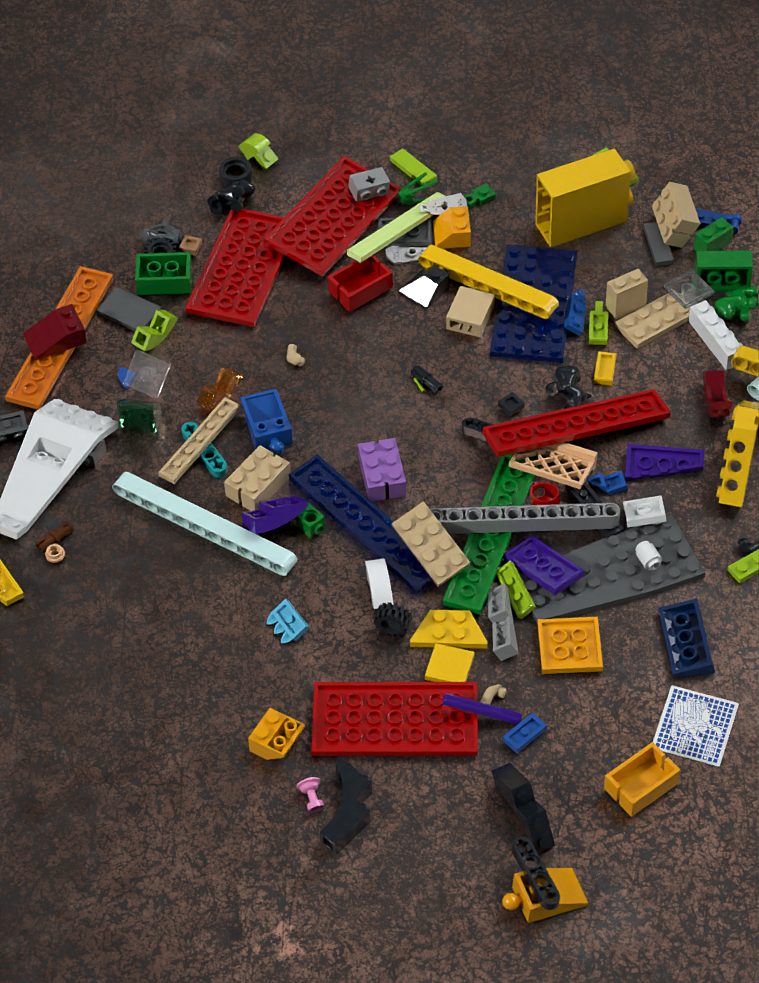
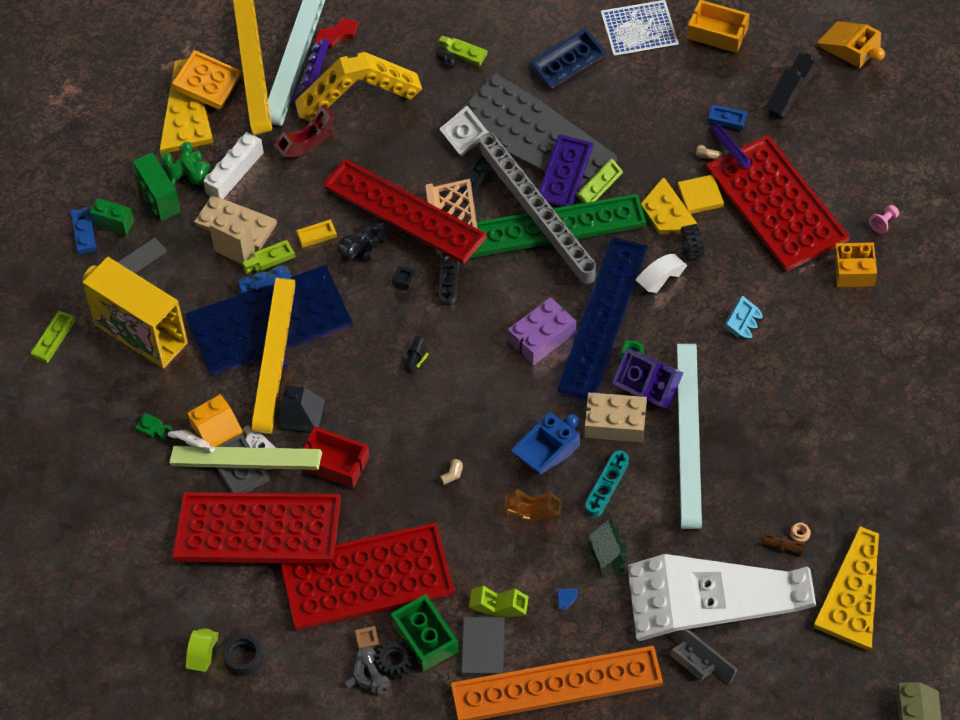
camera: 120 degrees left, 5 degrees up
dark red slope [23,304,87,361] -> none
clear tile [123,349,171,398] -> none
tan tile [159,397,241,484] -> none
black animal [207,179,256,215] -> none
black arch [320,759,372,855] -> none
light grey brick [348,167,390,202] -> none
lime tile [390,148,437,186] -> none
tan plate [392,501,470,587] -> none
green plant [398,172,438,206] -> none
tan brick [446,286,495,338] -> none
light grey slope [488,584,519,661] -> none
black beam [512,836,560,910] -> none
red helmet [530,482,560,505] -> none
light orange plate [537,617,603,674] -> none
blue slope [587,471,628,494] -> none
dark purple wing [625,444,704,481] -> none
white brick [635,541,662,570] -> none
tan piece [652,182,700,248] -> none
clear slope [663,270,714,309] -> none

